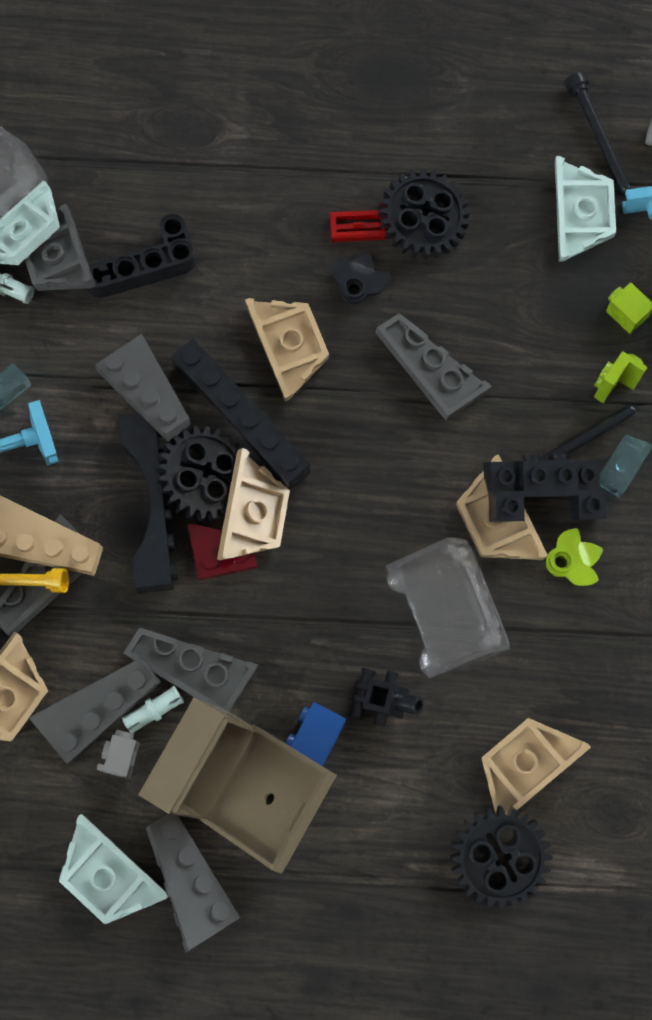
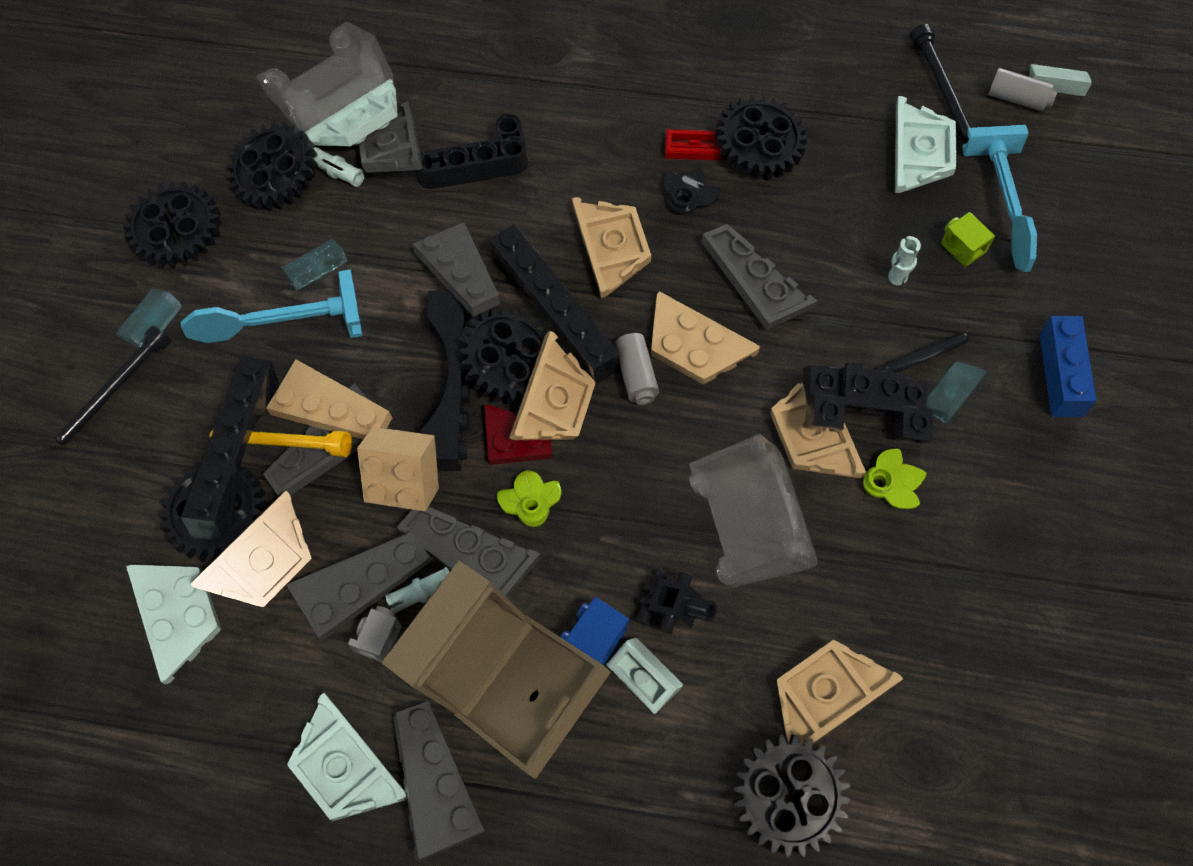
camera: 10 degrees right, 10 degrees down
lime bracket [594,351,647,403] -> none
none -> tan brick [357,427,439,511]
none -> lime plate [497,470,562,527]
none -> light aqua slope [606,638,683,714]
none -> light grey brick [614,333,659,405]
none -> tan wing [651,291,760,385]
none -> light aqua pin [888,236,921,286]

